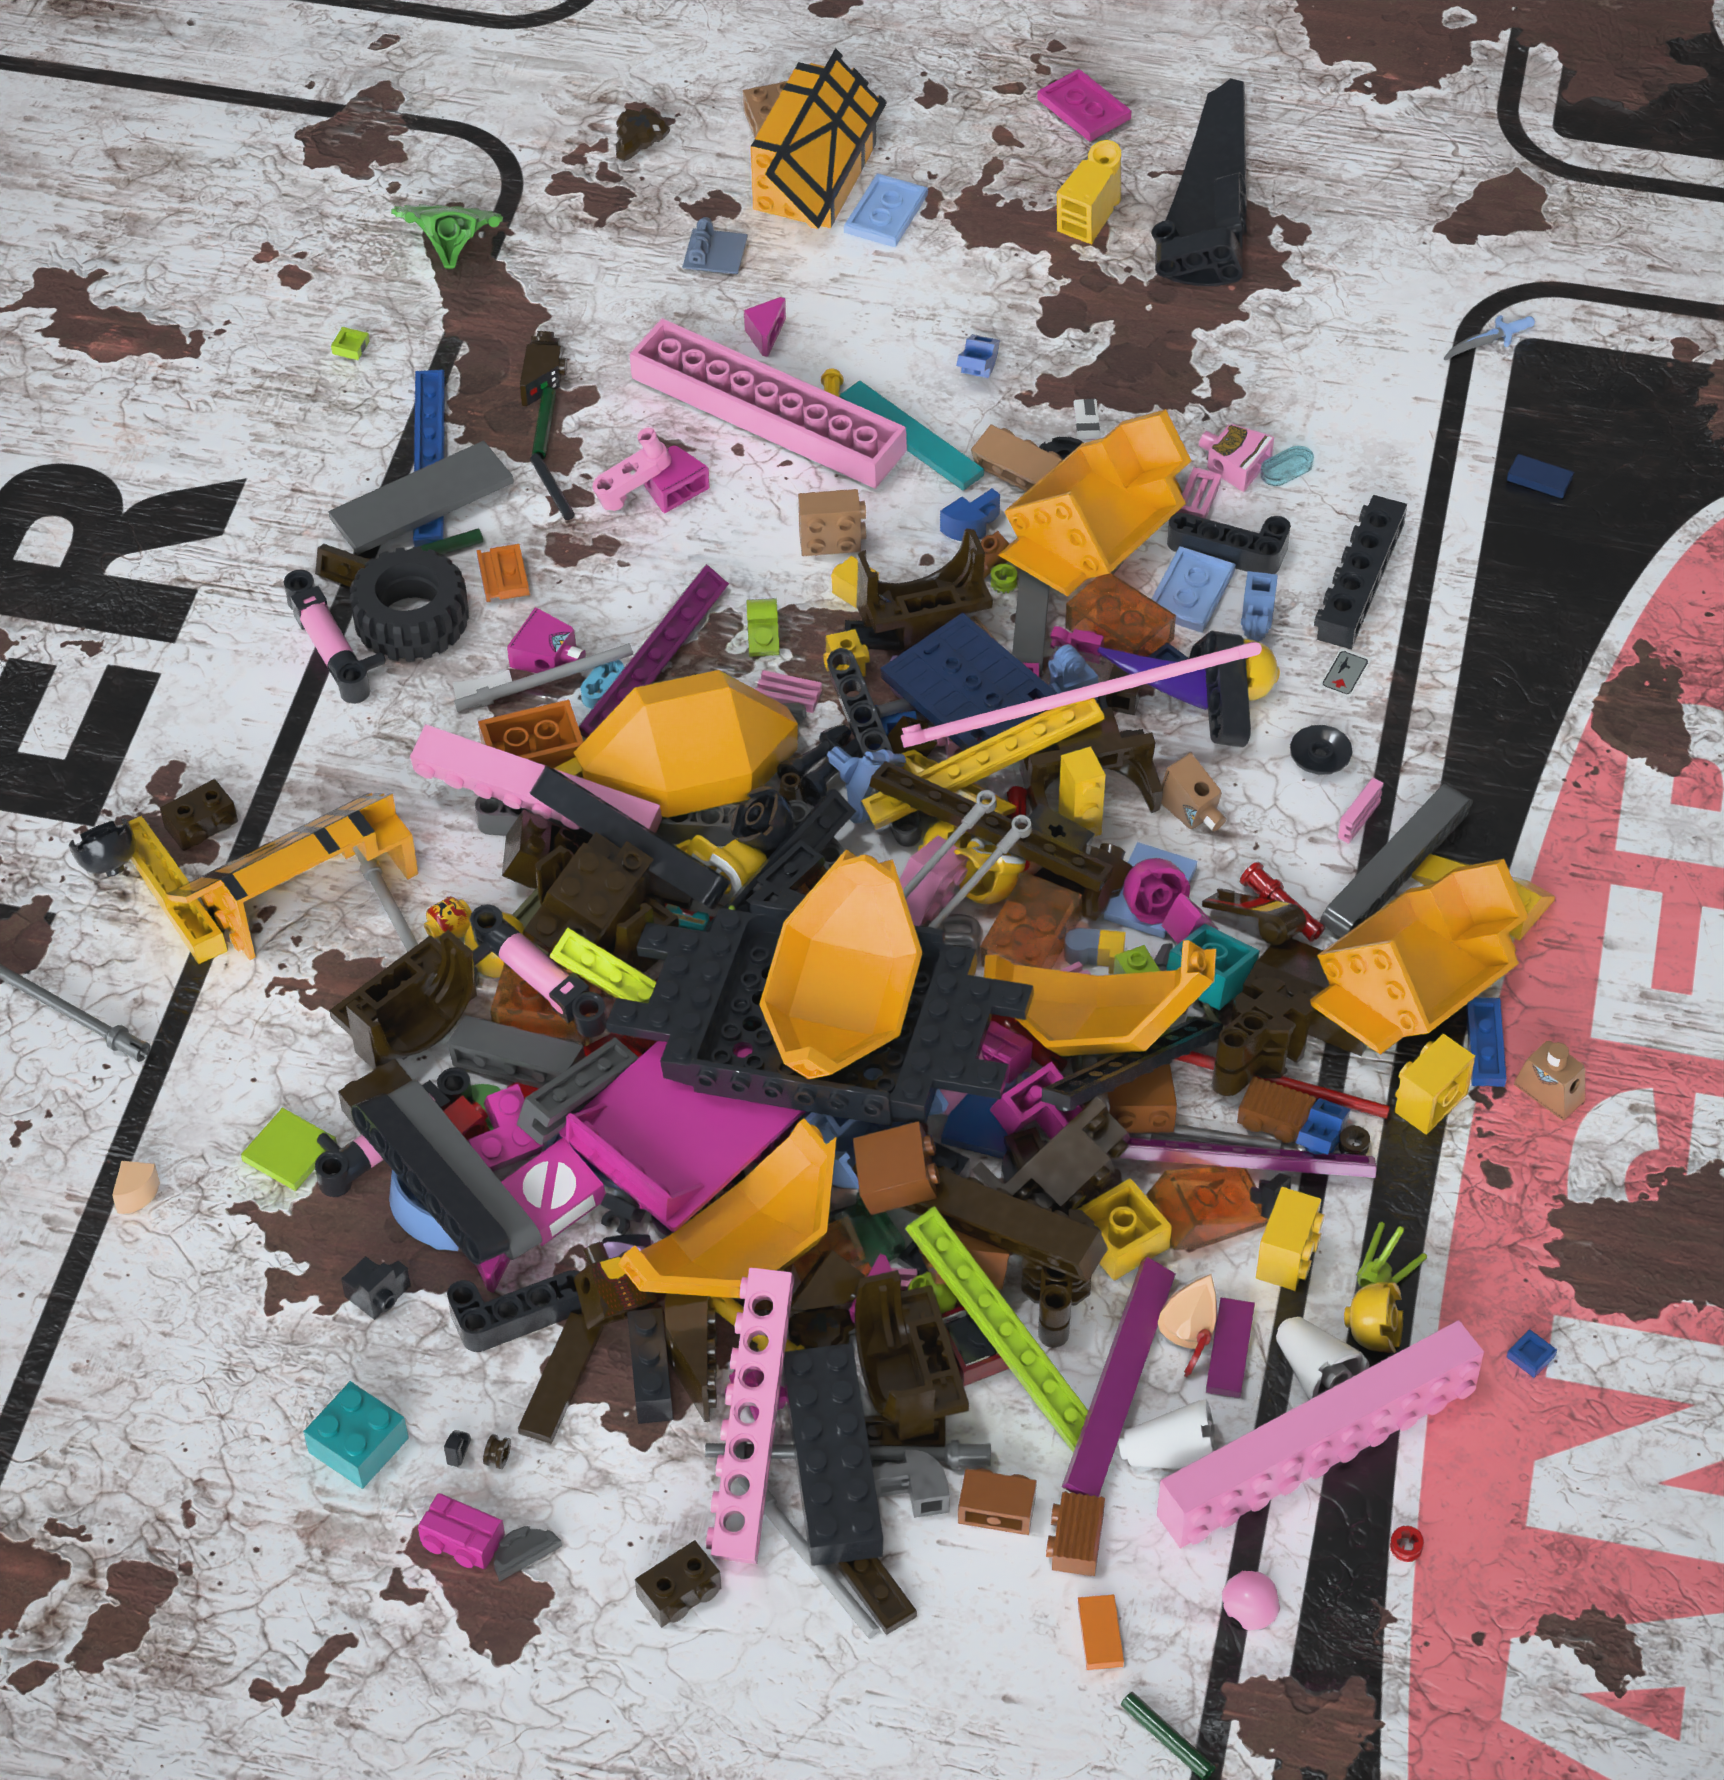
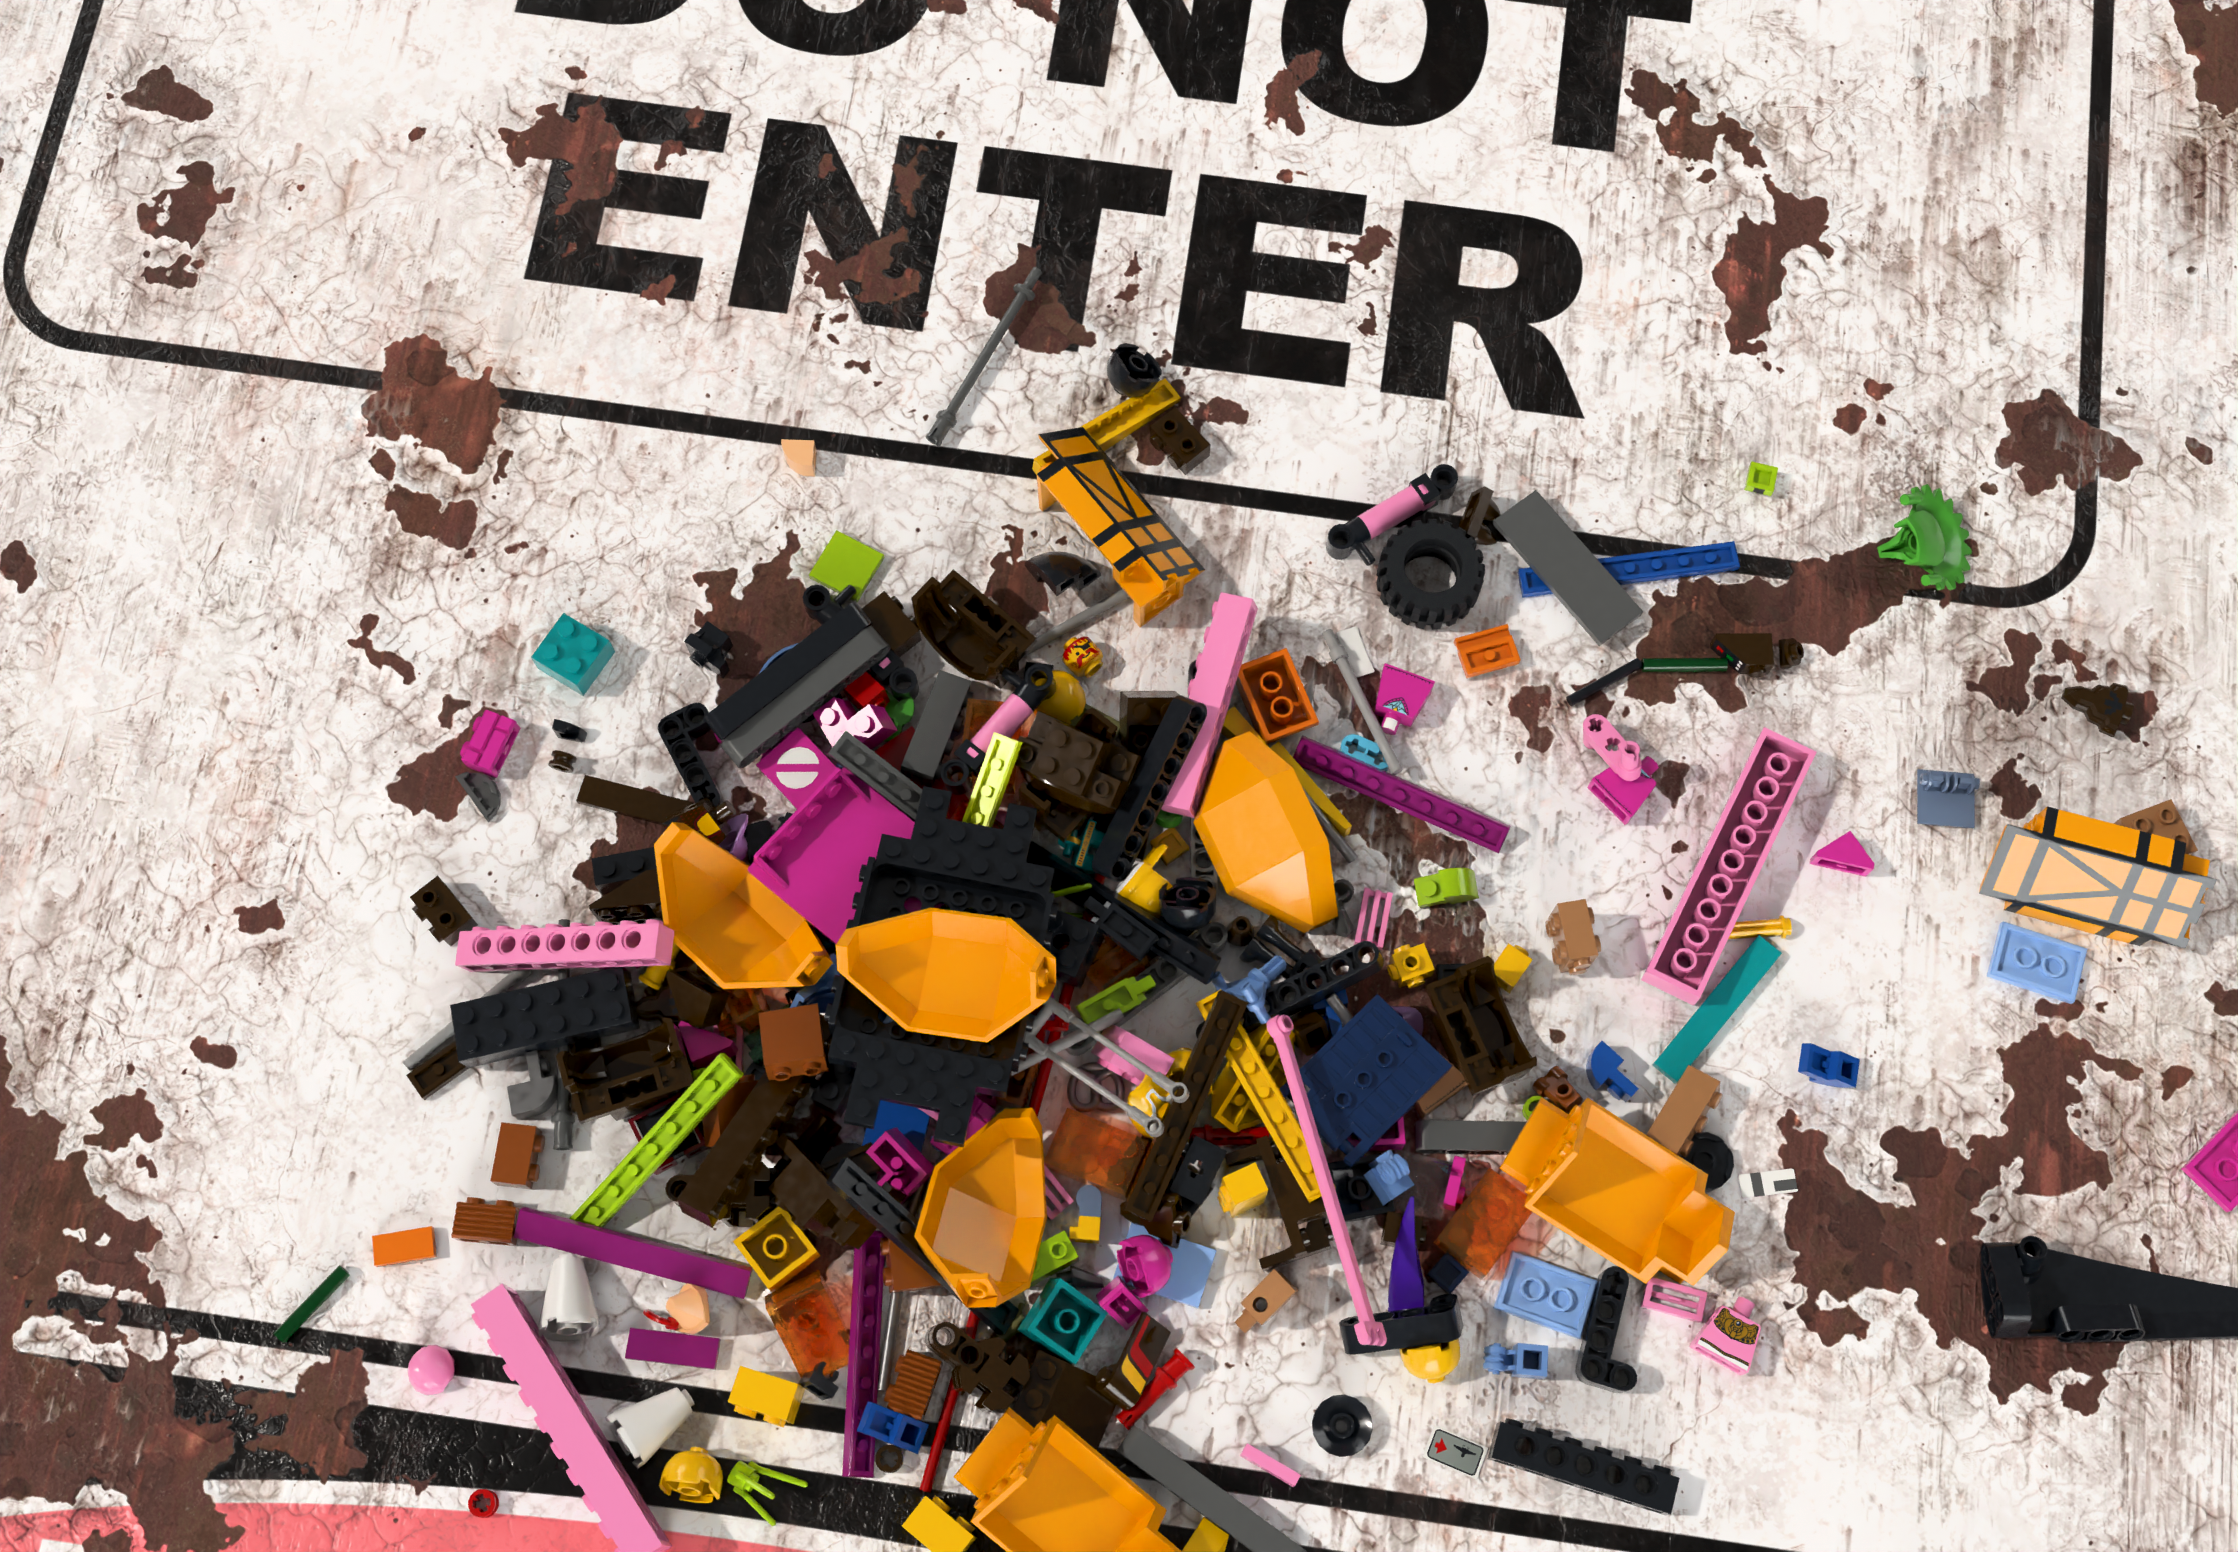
camera: 85 degrees right, 20 degrees up
dark green piece [408,528,483,556] -> none
yellow piece [1057,140,1121,245] -> none
clear light blue tile [1260,446,1314,486] -> none
none -> black brick [1025,551,1101,596]

